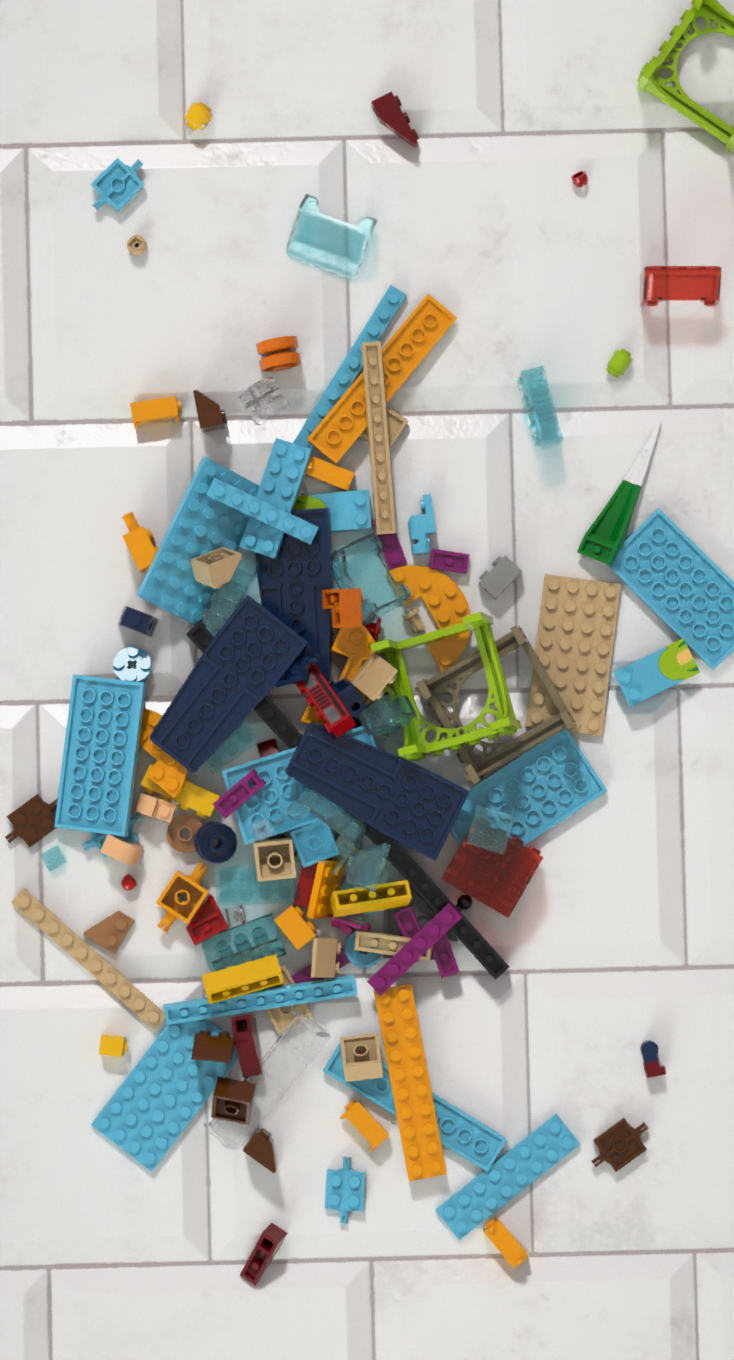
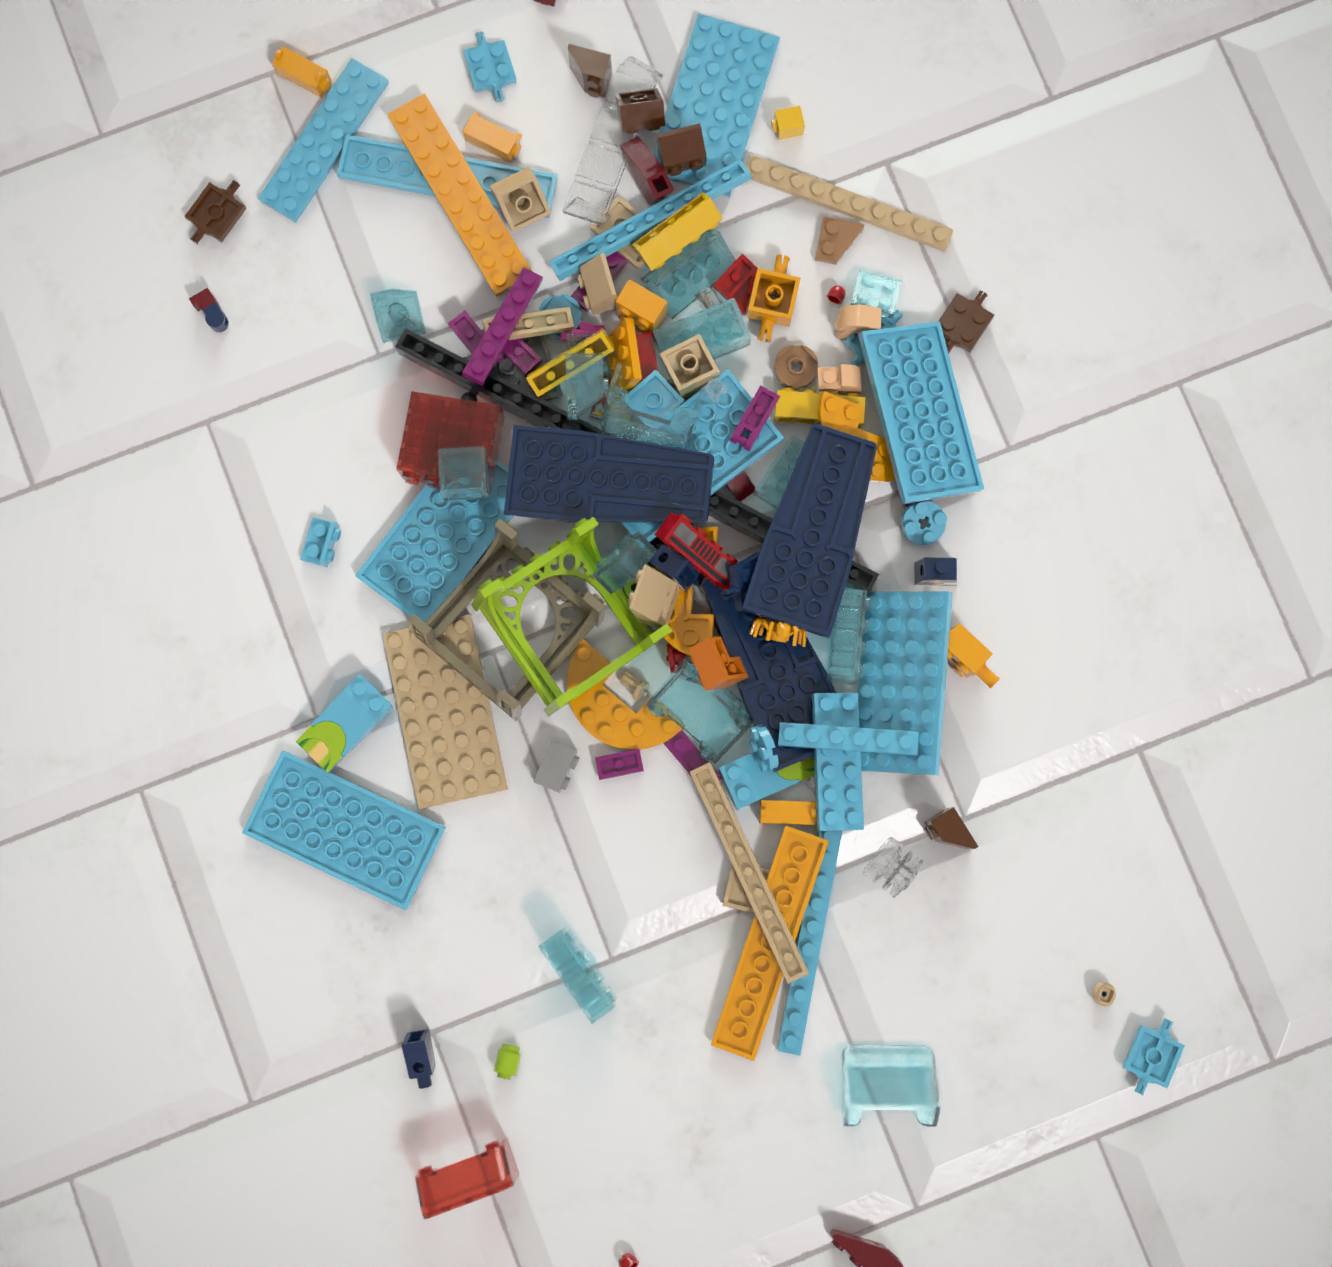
camera: 160 degrees right, 5 degrees down
clear light blue plate [41,845,67,872] -> none
light orange brick [130,396,182,429] -> none
yellow head [184,101,212,131] -> none
tan slope [190,547,242,589] -> none
dark blue wheel [194,821,238,864] -> none
orange wheel [256,336,302,372] -> none
medium azure plate [408,494,436,555] -> none
green plate [577,423,661,566] -> none
none -> medium azure bracket [300,517,341,568]
none -> clear light blue slope [370,289,426,343]
none -> dark blue torso [402,1029,436,1089]
none -> medium azure plate [748,724,778,772]
none -> light orange animal [749,617,806,647]
none -> clear light blue plate [850,270,902,319]

